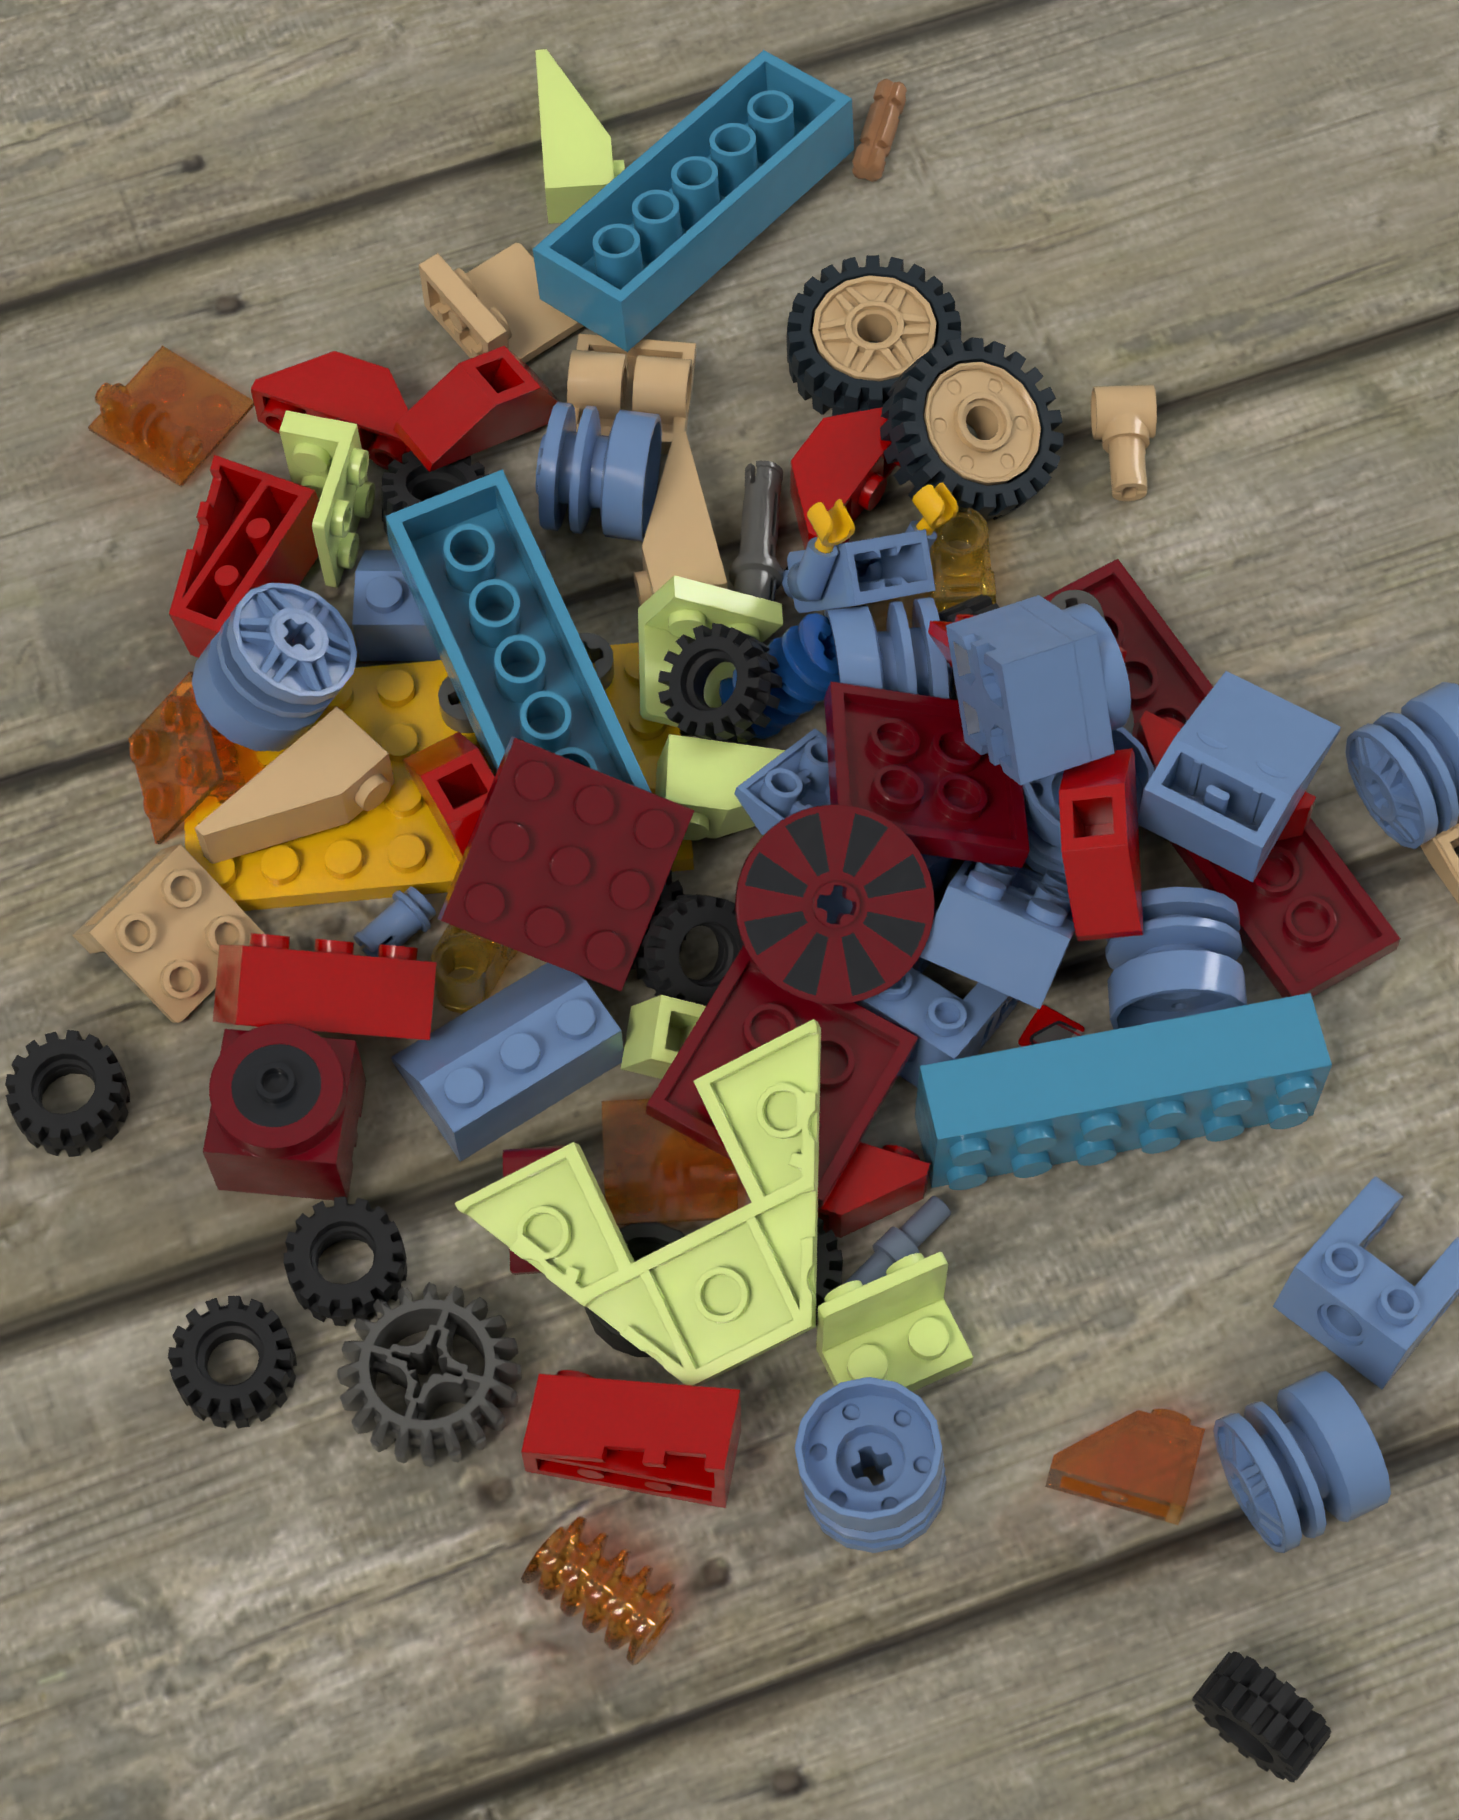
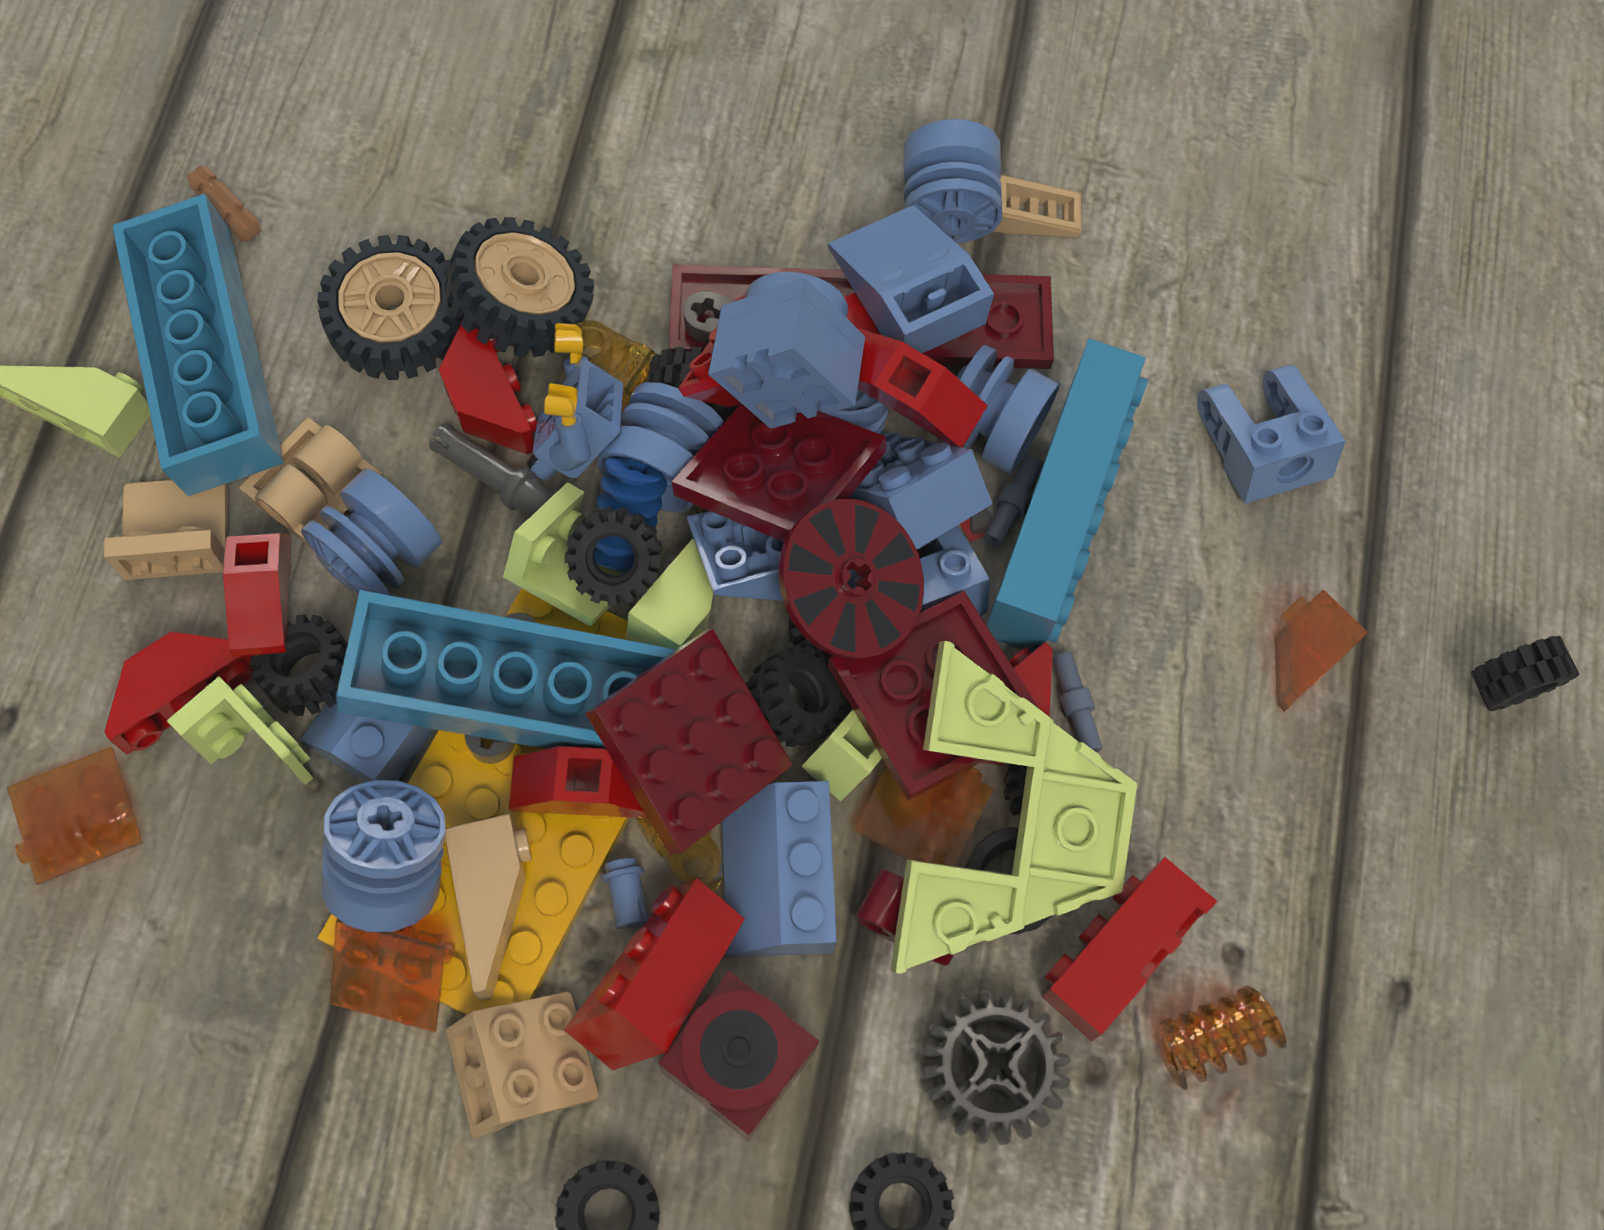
camera: 65 degrees left, 5 degrees up
red wedge [169,455,319,658] -> none
black tyre [283,1196,407,1327] -> none
tan slope [634,431,728,606] -> none
medium blue wheel [795,1377,947,1553] -> none
yellowish green bracket [816,1252,973,1392] -> none
tan pin [1091,385,1157,501] -> none
medium blue wheel [1213,1371,1391,1553] -> none

